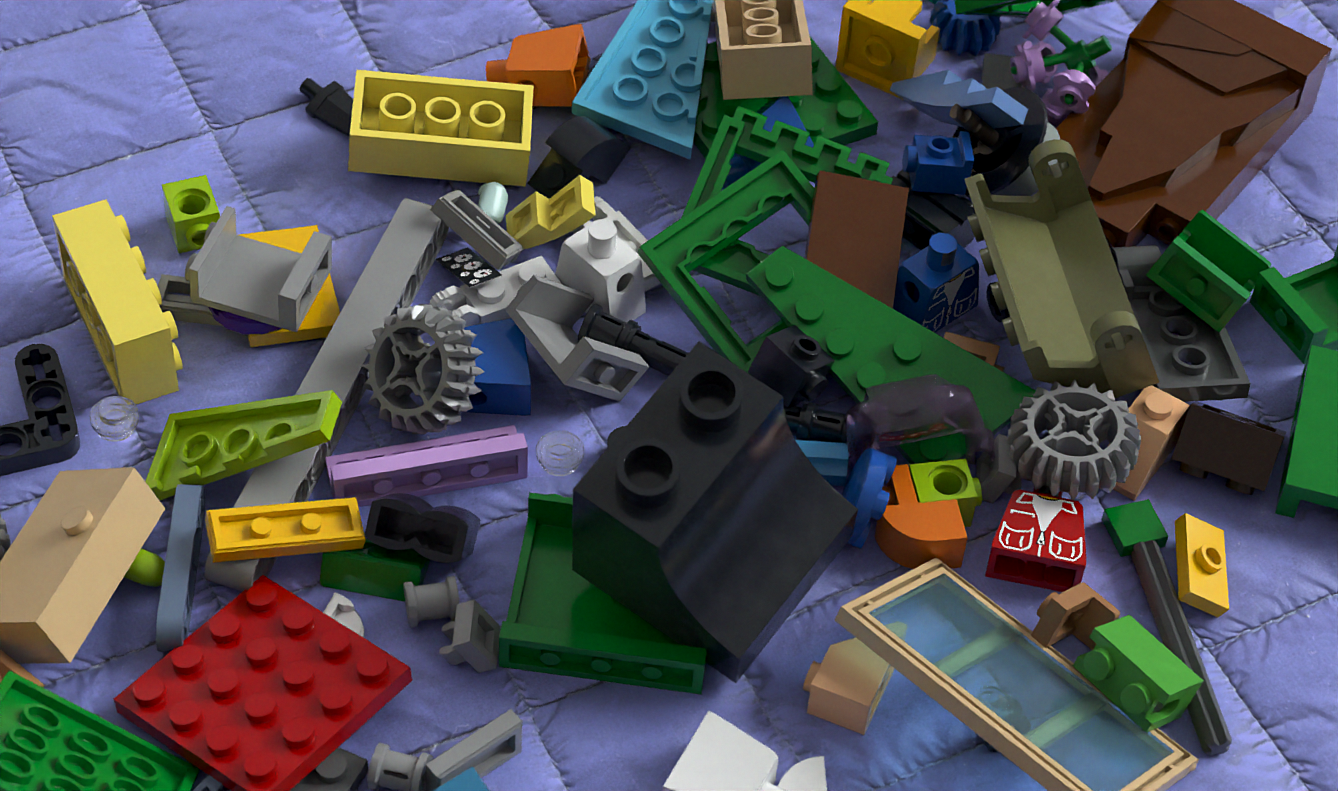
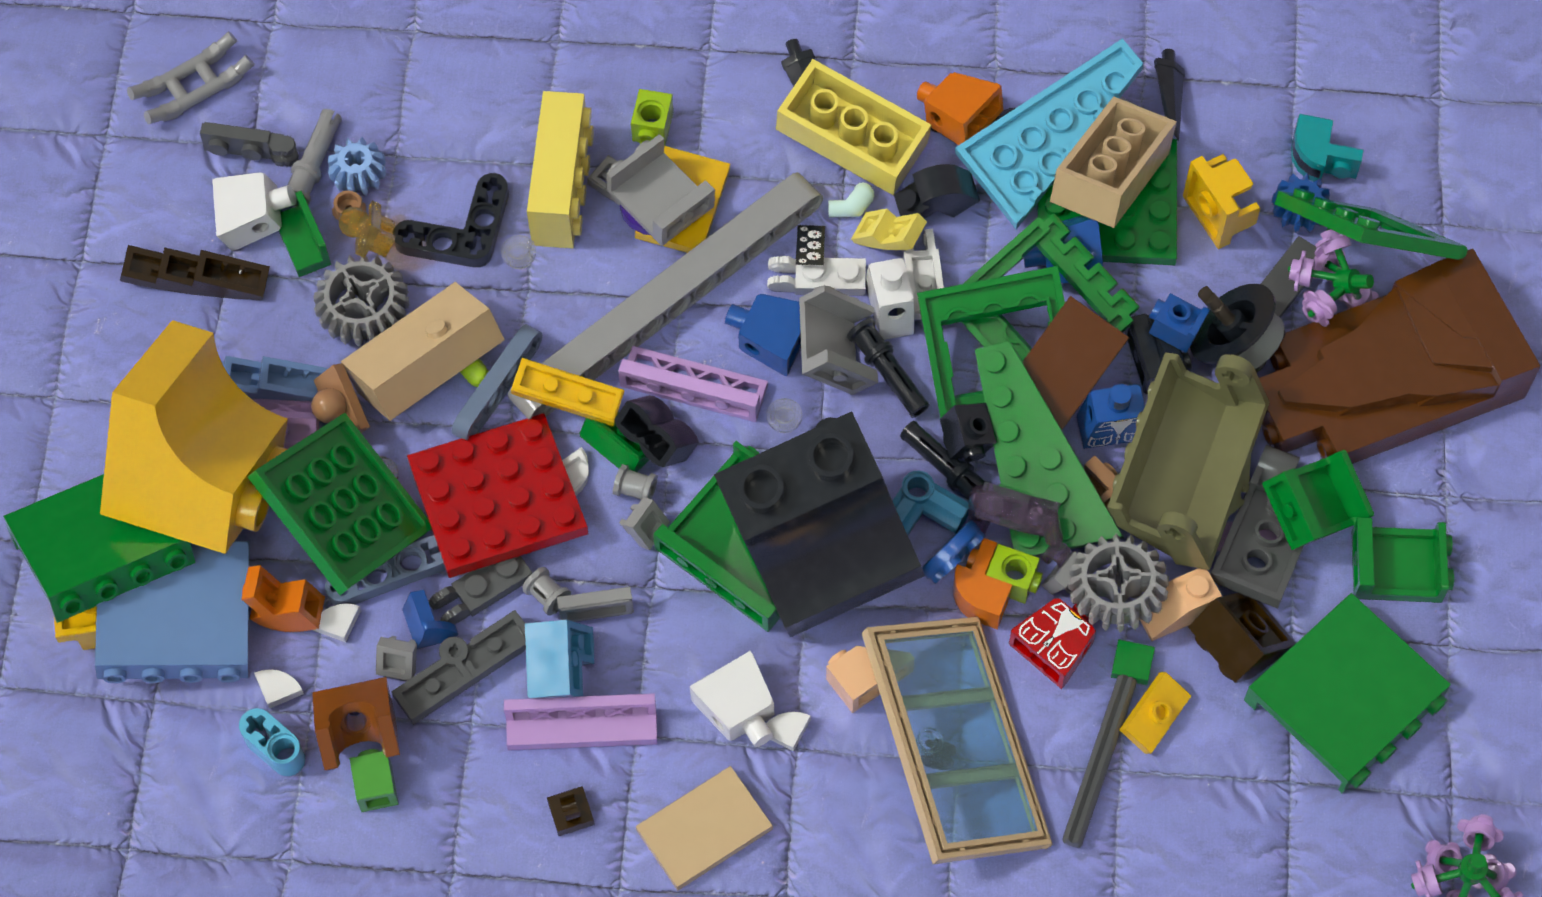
camera: 35 degrees right, 15 degrees up
lime wing [145,390,342,500] -> none
light grey gear [360,304,485,434] -> none
light grey tile [430,190,524,270] -> none
medium blue slope [890,70,1028,129] -> none
medium nougat bracket [1031,582,1120,650] -> none
bright green brick [1072,615,1204,733] -> none

